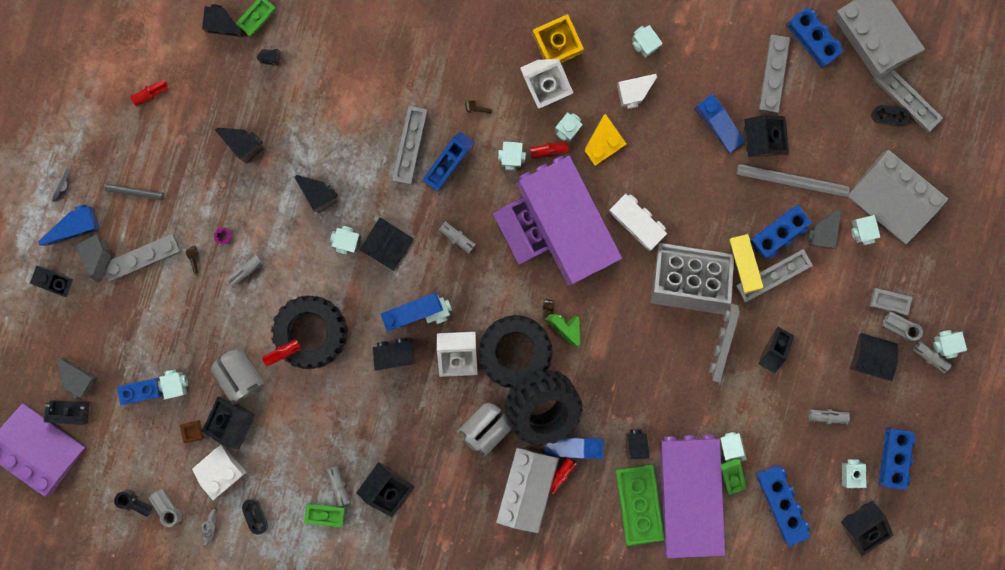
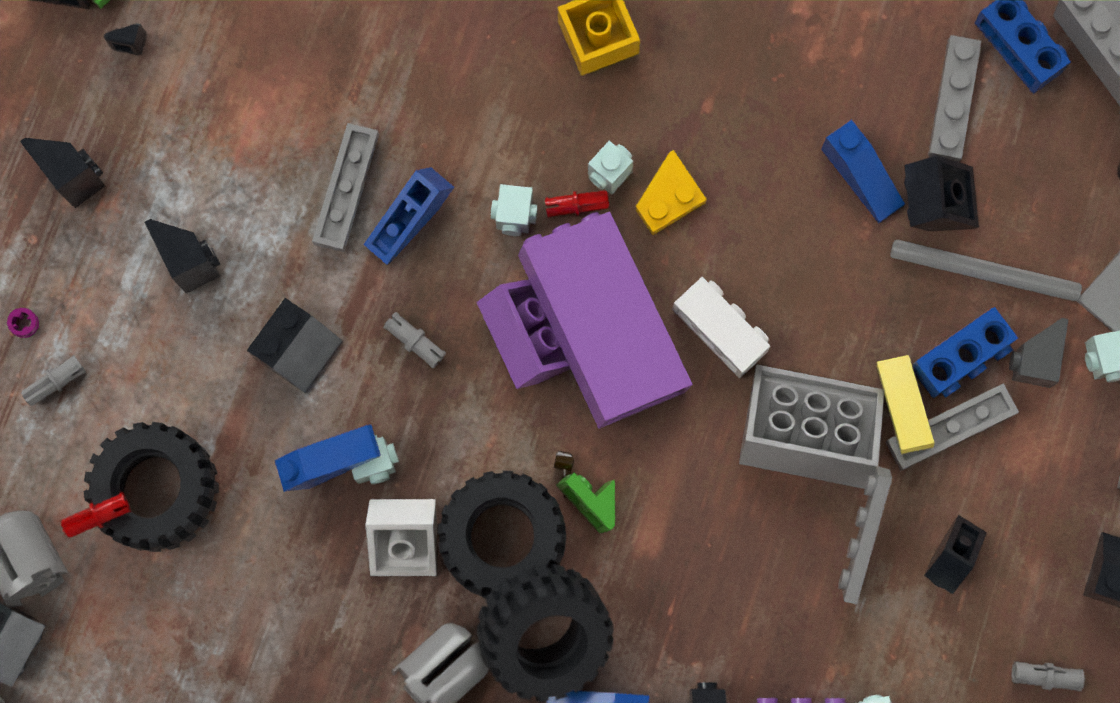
camera: 10 degrees right, 10 degrees down
light aqua brick [330,226,361,254] -> none
black slope [373,338,416,371] -> none
dark brown hand [465,101,492,114] -> none
white slope [521,59,573,109] -> none
white slope [617,74,657,109] -> none
light aqua brick [632,25,663,58] -> none

